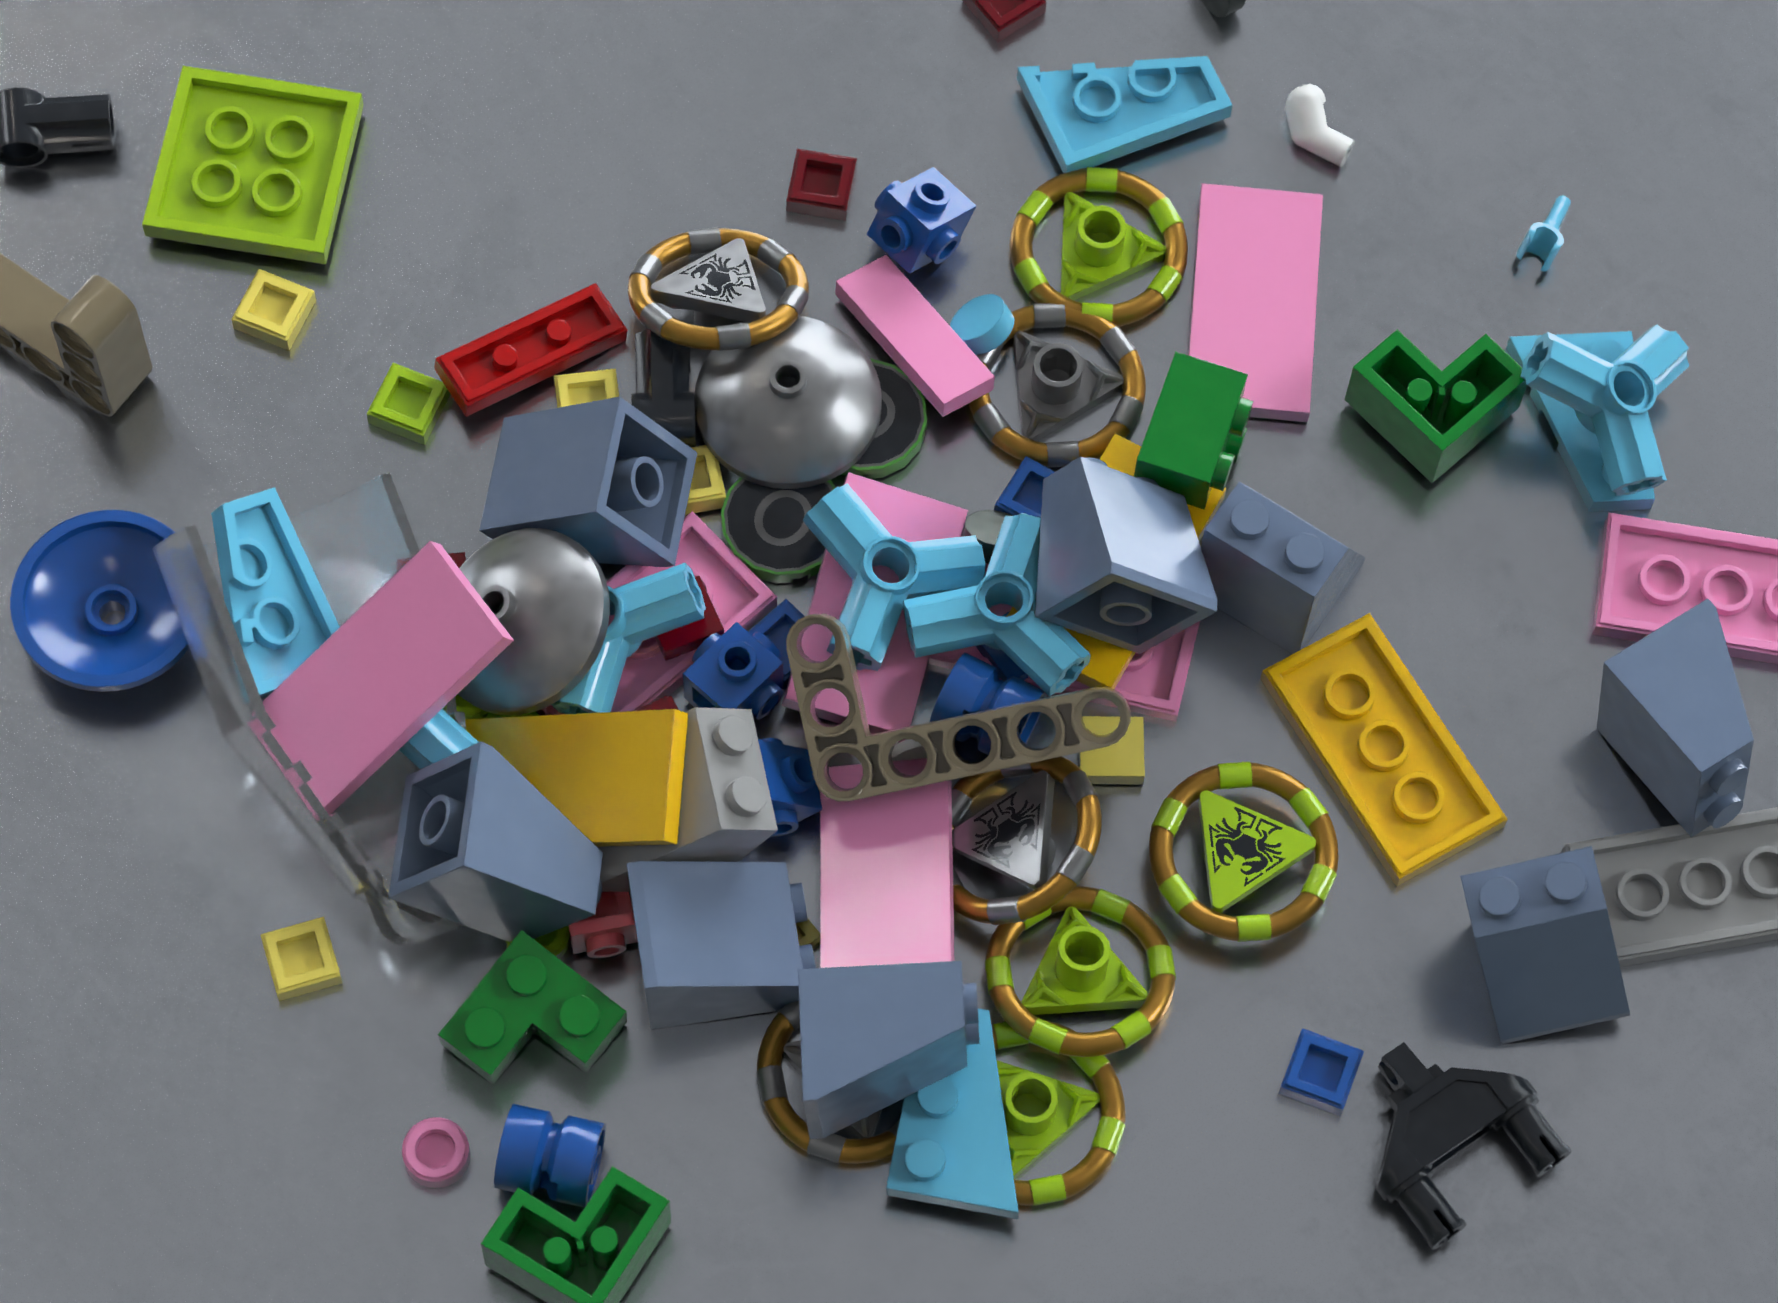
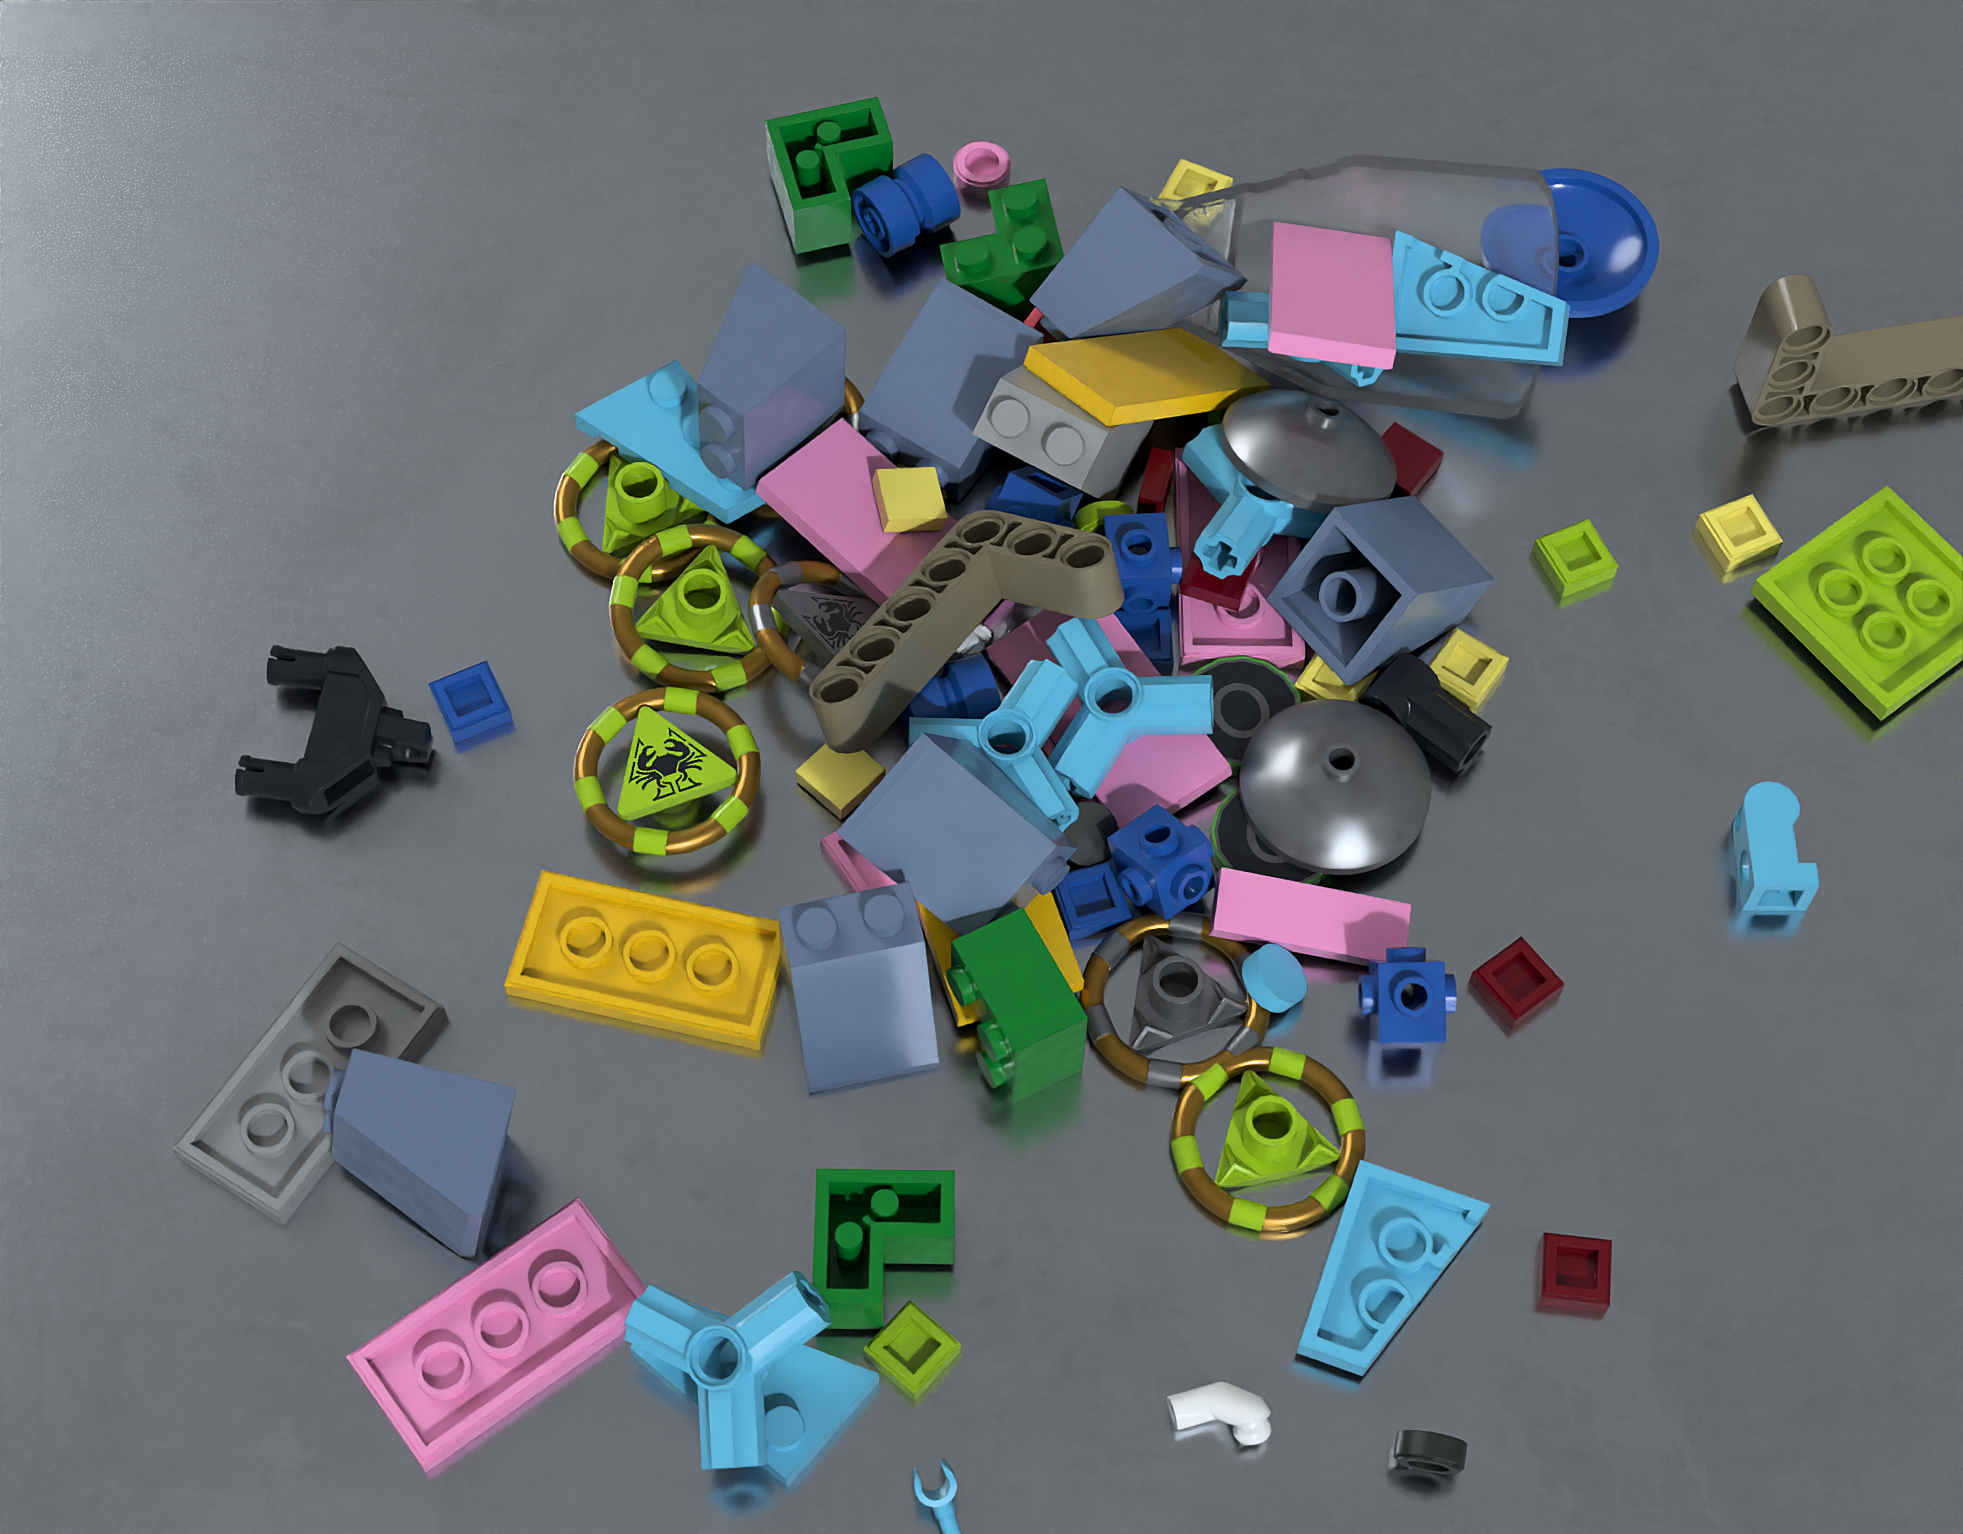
camera: 135 degrees right, 5 degrees down
red tile [434,283,628,417] -> none
piece [628,227,809,351] -> none
bright pink tile [1188,183,1323,422] -> none
sand blue slope [1460,846,1631,1044] -> none
none -> lime tile [863,1300,961,1401]
none -> light yellow tile [872,467,948,533]
none -> blue brick [1107,804,1216,921]
none -> medium azure leg [1732,781,1820,911]

